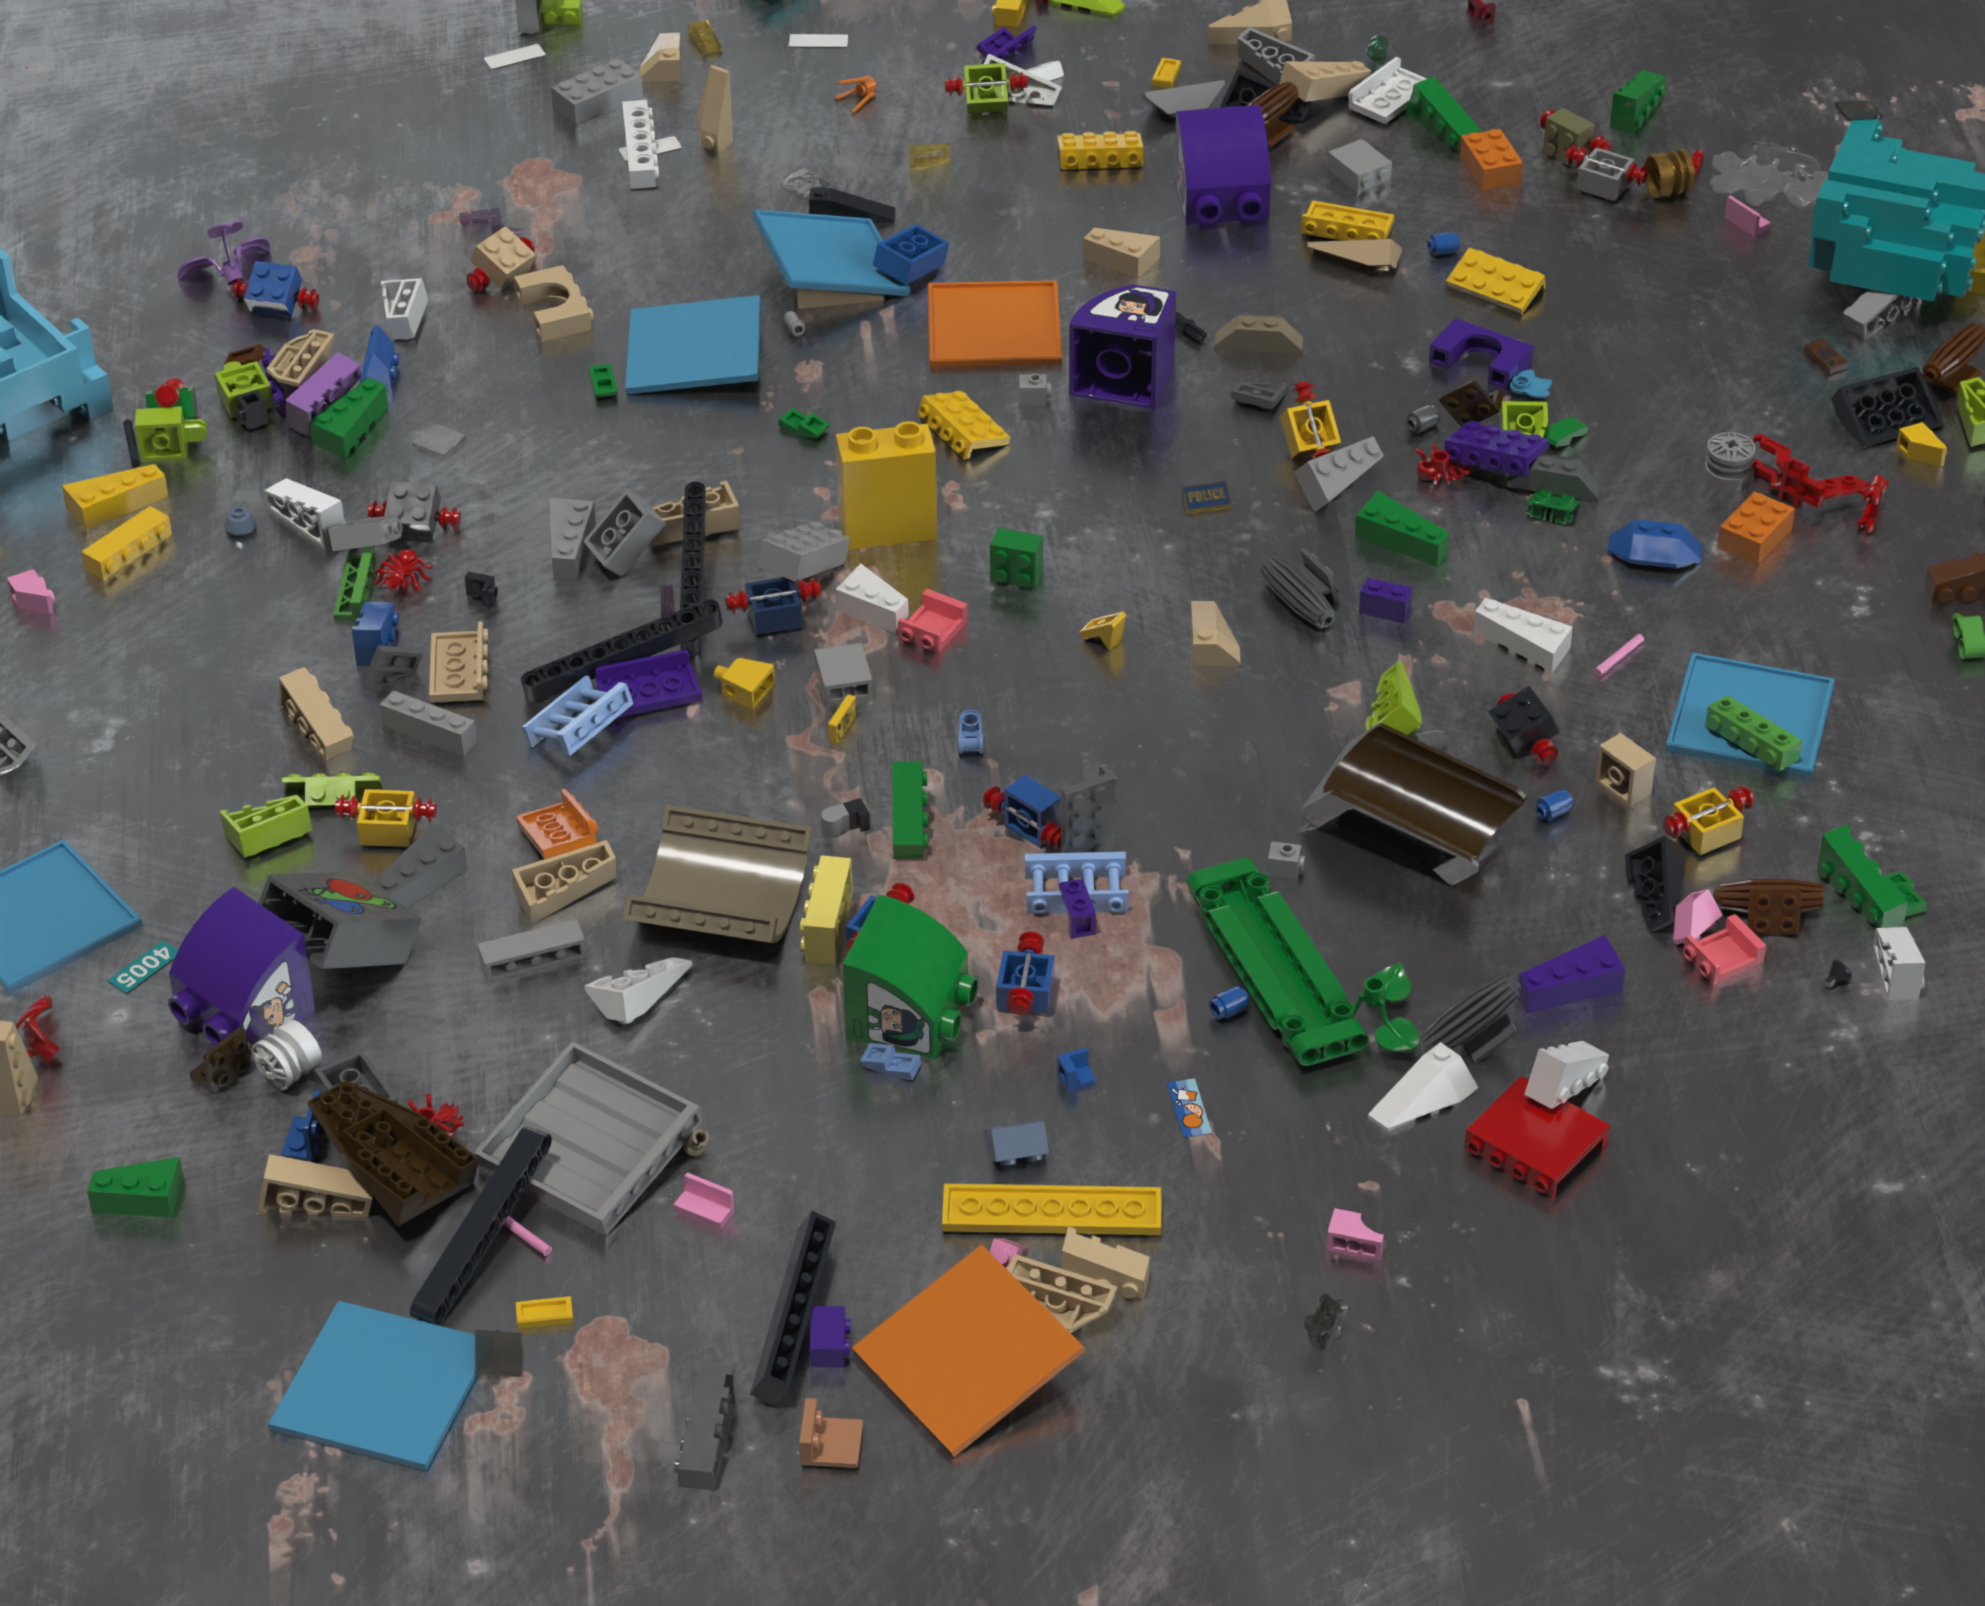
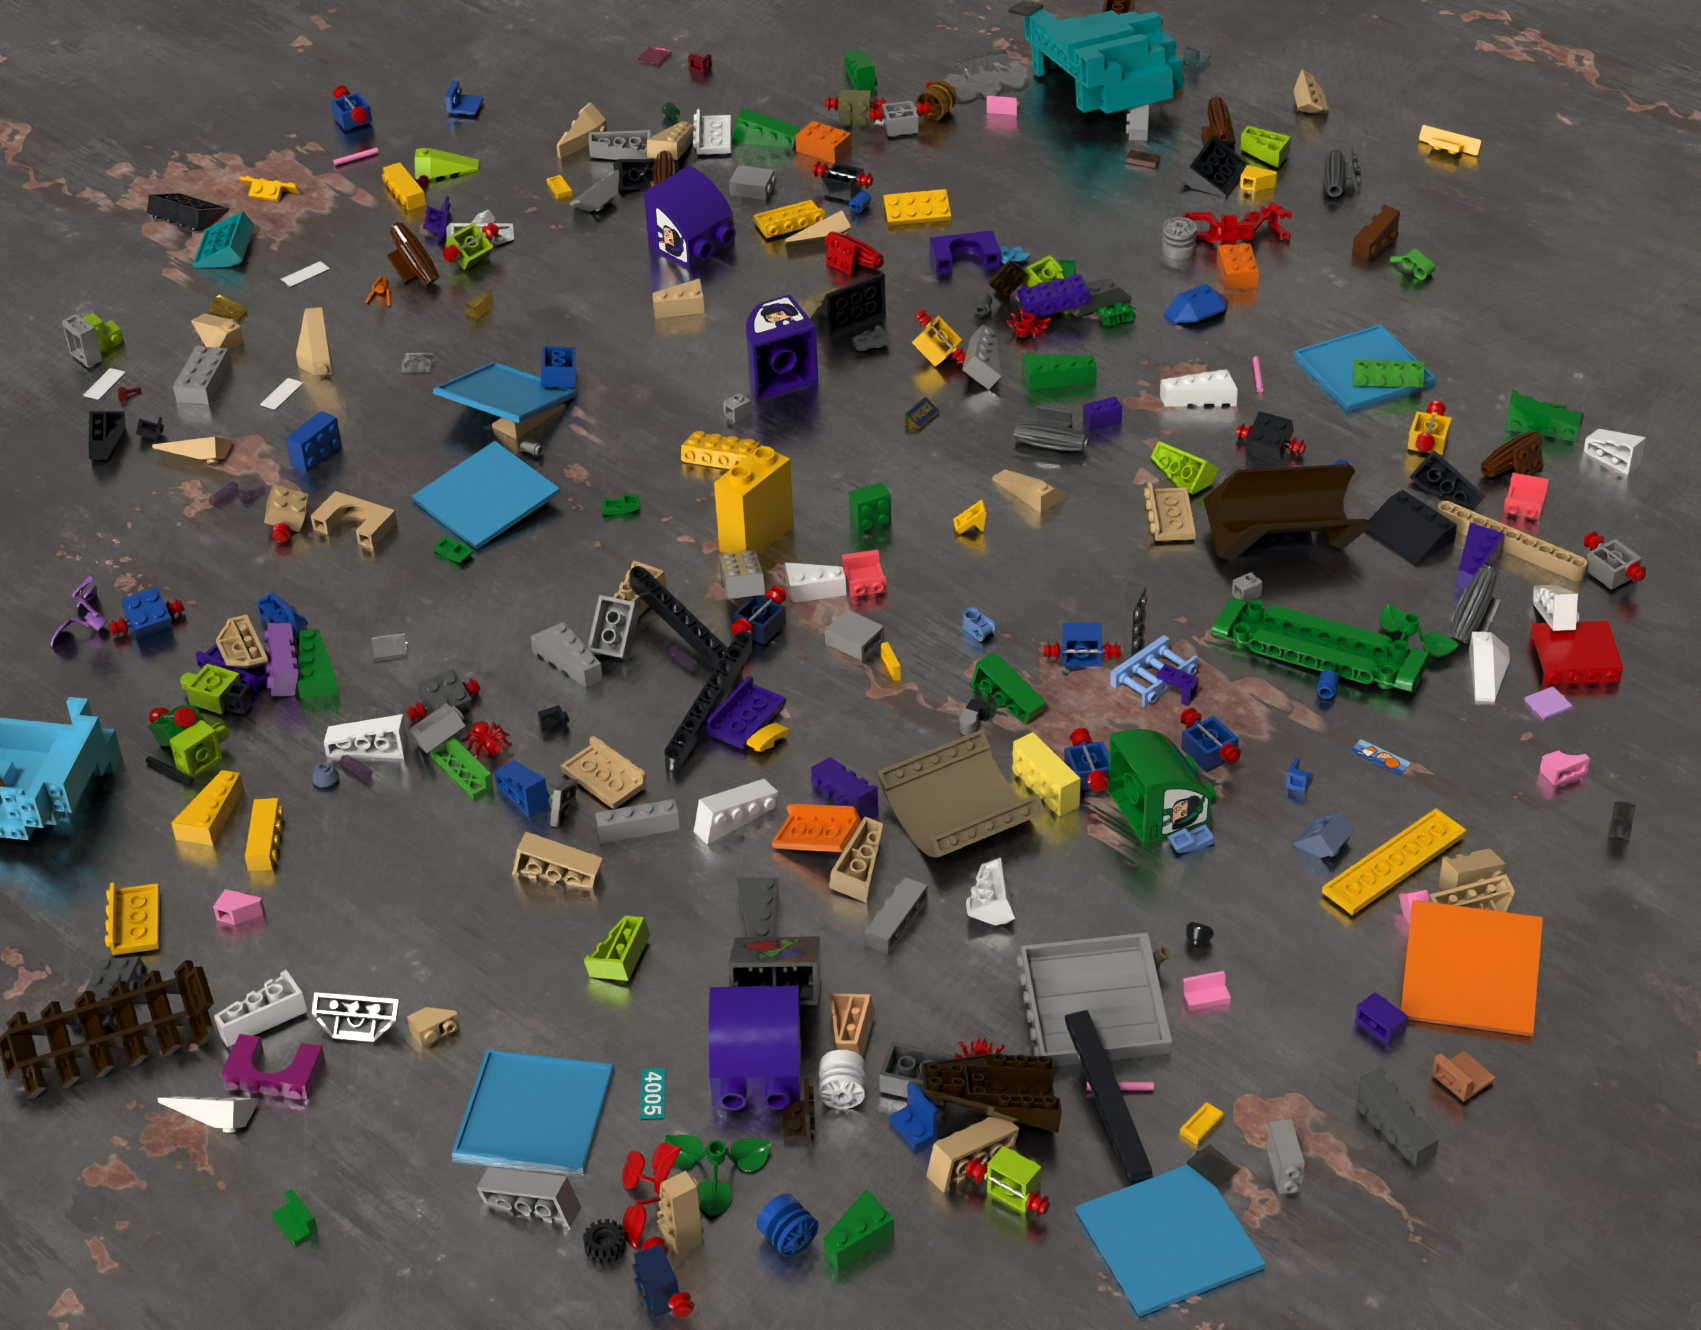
camera: 40 degrees left, 0 degrees up
reddish brown tile [222,344,265,370] -> none
lime bracket [281,773,382,808] -> none
yellow brick [335,789,437,847] -> none
white wedge [381,278,428,340] -> none
light blue fence [522,676,633,756] -> none
white brick [622,100,659,189] -> none
yellow torso [714,658,775,710] -> none
black brick [750,1210,836,1406] -> none
black wedge [809,187,896,223] -> none
orange tile [928,280,1062,367] -> none
yellow bracket [1057,131,1144,170] -> none
tan brick [1595,733,1656,807] -> none
bright pink slope [1673,889,1723,945] -> none
black rock [1823,960,1852,989] -> none
none -> black wedge [88,411,126,460]
none -> dark red hand [118,387,141,400]
none -> black bracket [136,417,164,440]
none -> tan wedge [152,437,232,464]
none -> blue brick [286,411,342,472]
none -> clear purple axle [340,755,373,780]
none -> reddish brown plate [386,222,440,286]
none -> tan slope [407,1007,460,1047]
none -> green plant [665,1135,772,1216]
none -> white wedge [694,779,778,845]
none -> yellow slope [746,723,789,752]
none -> blue wheel [756,1193,819,1257]
none -> dark purple wedge [811,757,879,821]
none -> black brick [812,161,873,201]
none -> black slope [818,273,886,337]
none -> red plate [825,231,884,275]
none -> light nougat wedge [829,993,875,1058]
none -> lime brick [966,1146,1050,1217]
none -> tan bracket [1144,482,1196,541]
none -> black cone [1186,922,1214,948]
none -> light grey window [1266,1119,1305,1194]
none -> black slope [1366,489,1457,565]
none -> tan beam [1437,501,1587,581]
none -> lavender piece [1525,687,1572,719]
none -> light grey brick [1584,531,1646,590]

